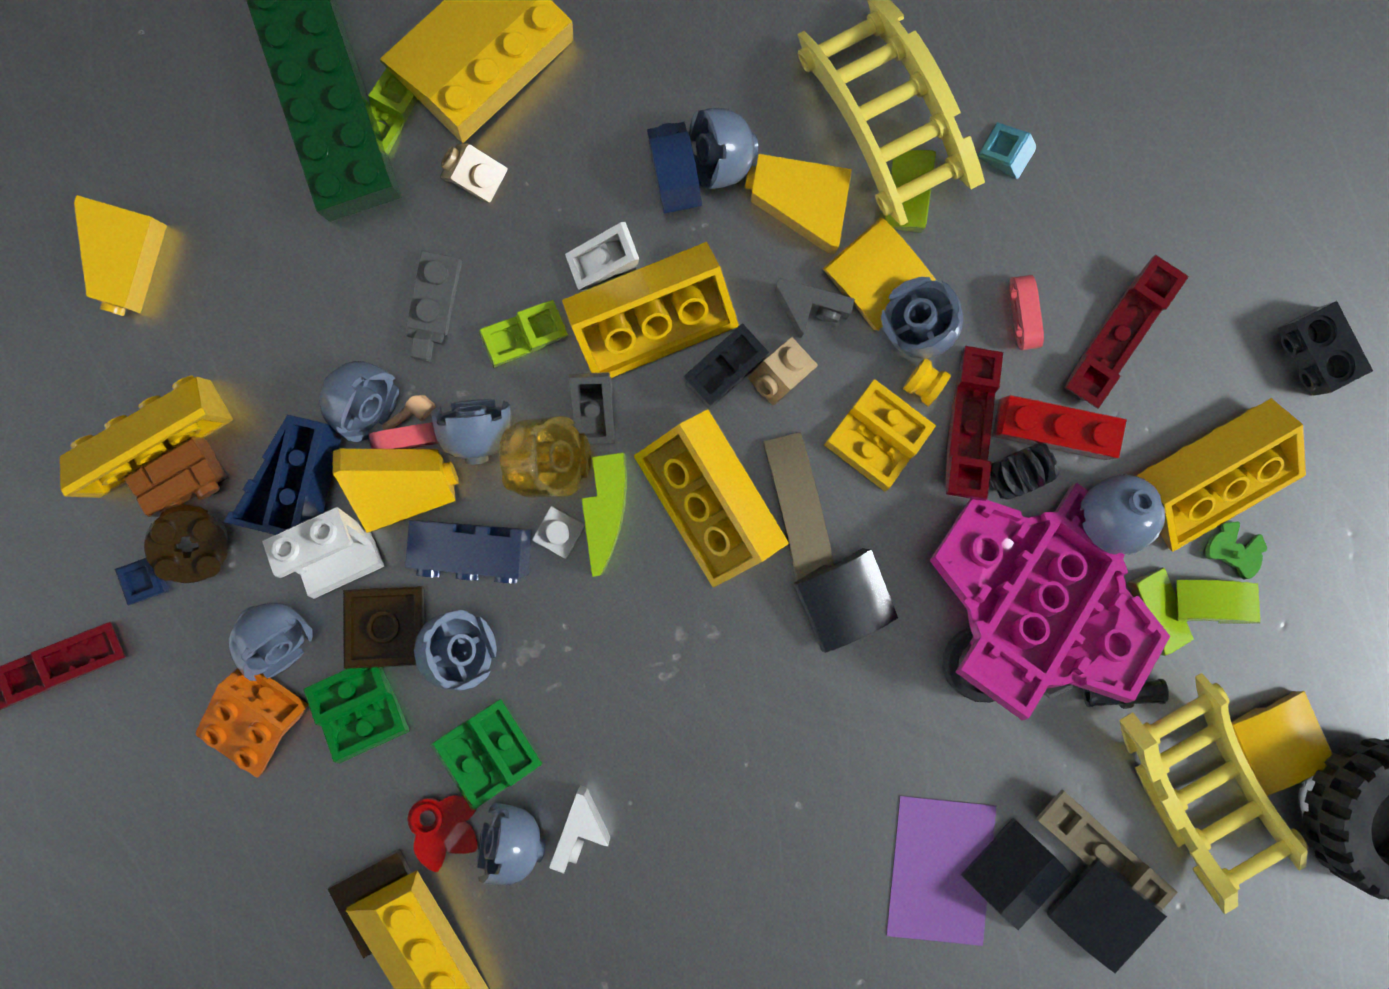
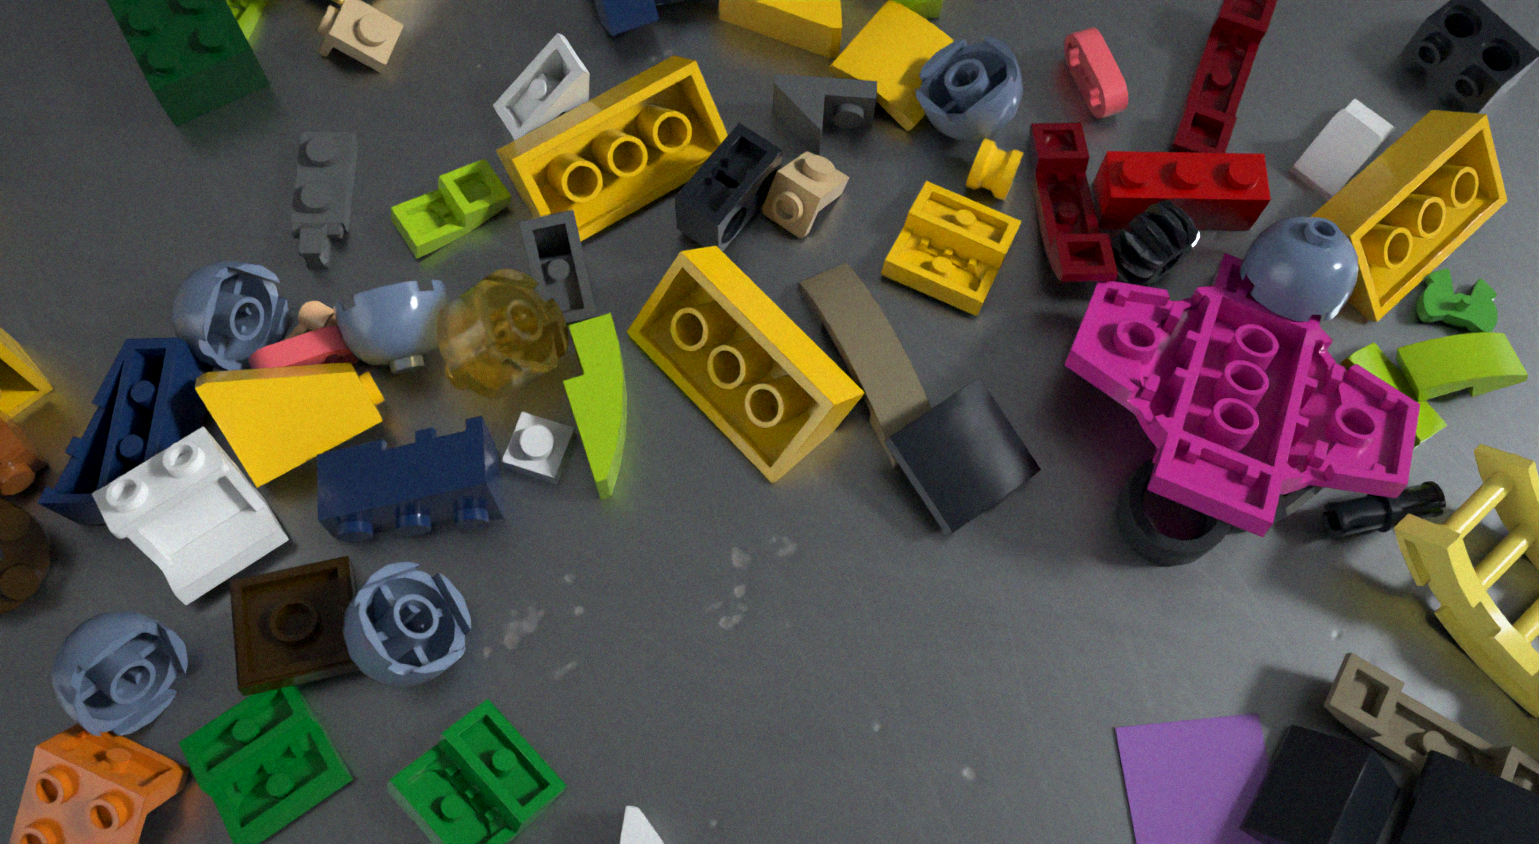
camera: 15 degrees left, 20 degrees down
none -> white slope [1290,98,1396,200]

